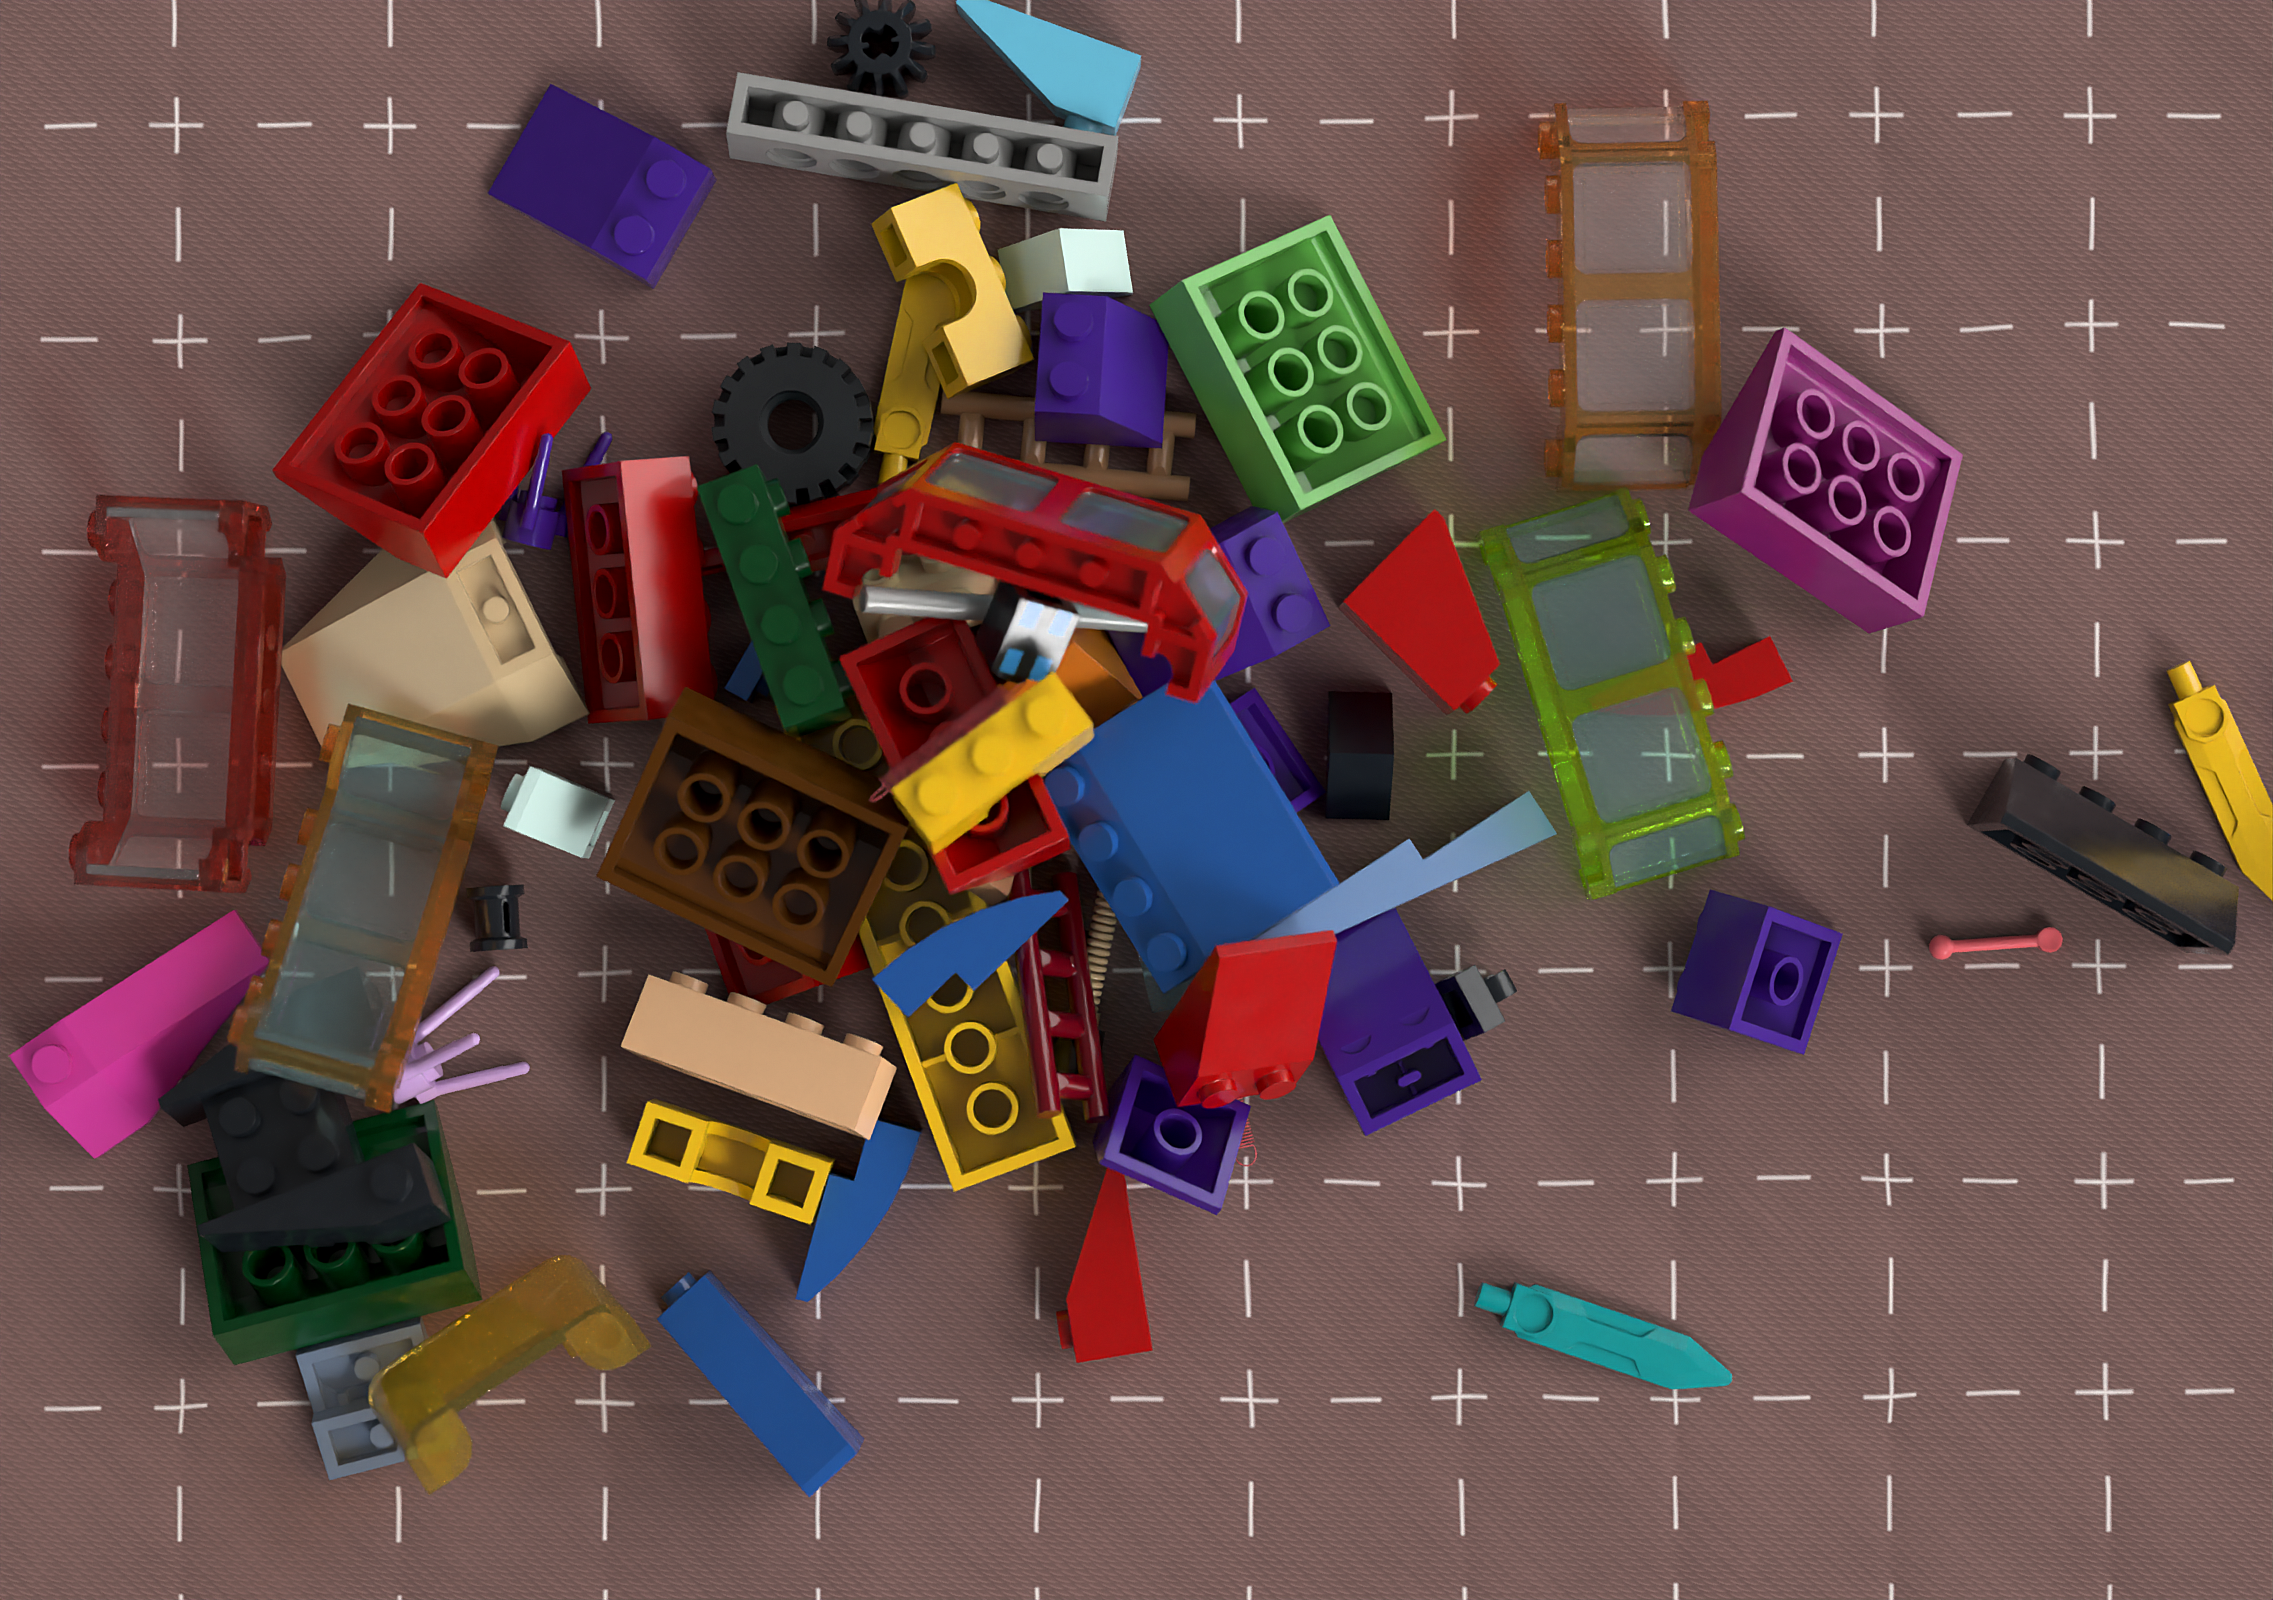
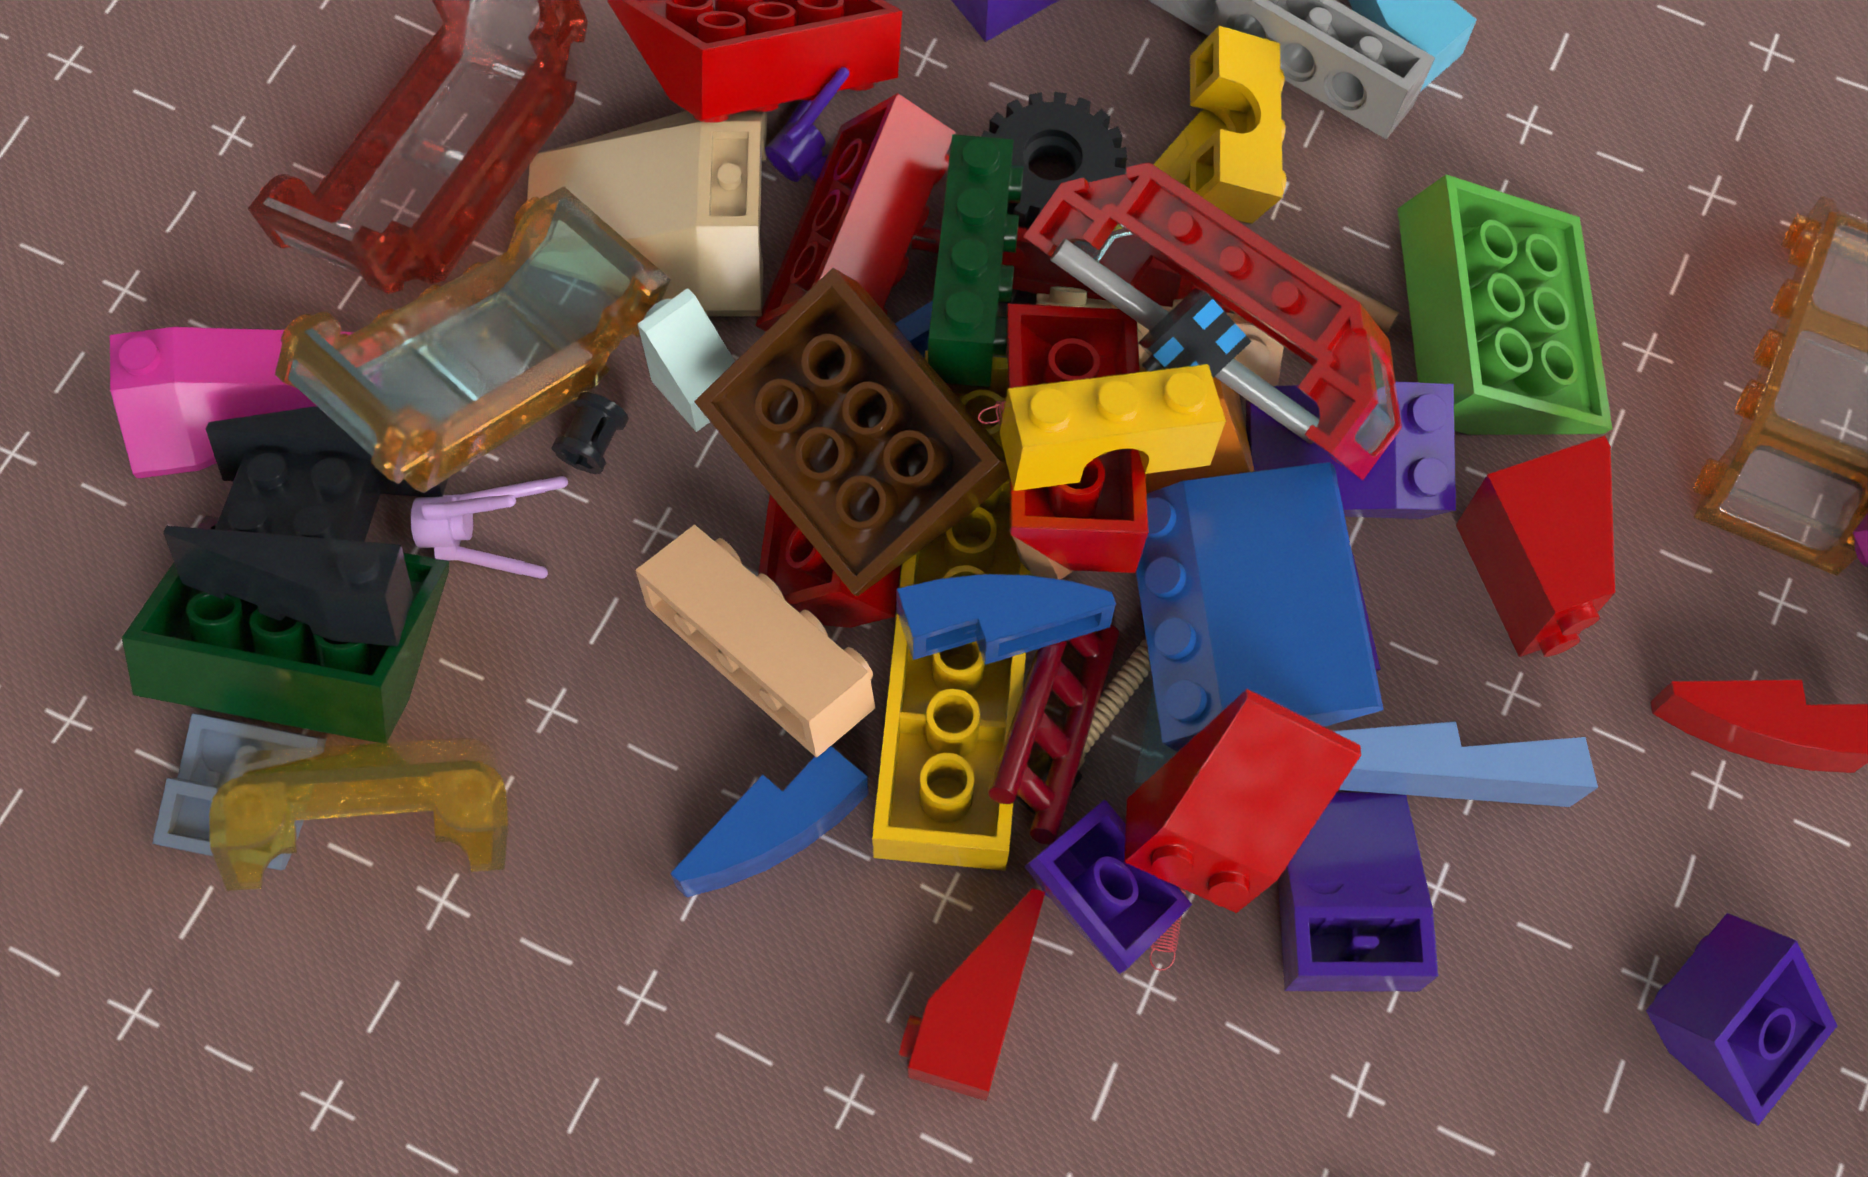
camera: 25 degrees right, 20 degrees down
yellow arch [627,1098,836,1225] -> none
blue slope [657,1270,864,1498] -> none
light aqua slope [998,228,1133,313] -> none
dark purple slope [1035,292,1169,449] -> none
black slope [1325,691,1394,820] -> none
black tile [1435,965,1517,1041] -> none
windscreen [1475,487,1745,900] -> none

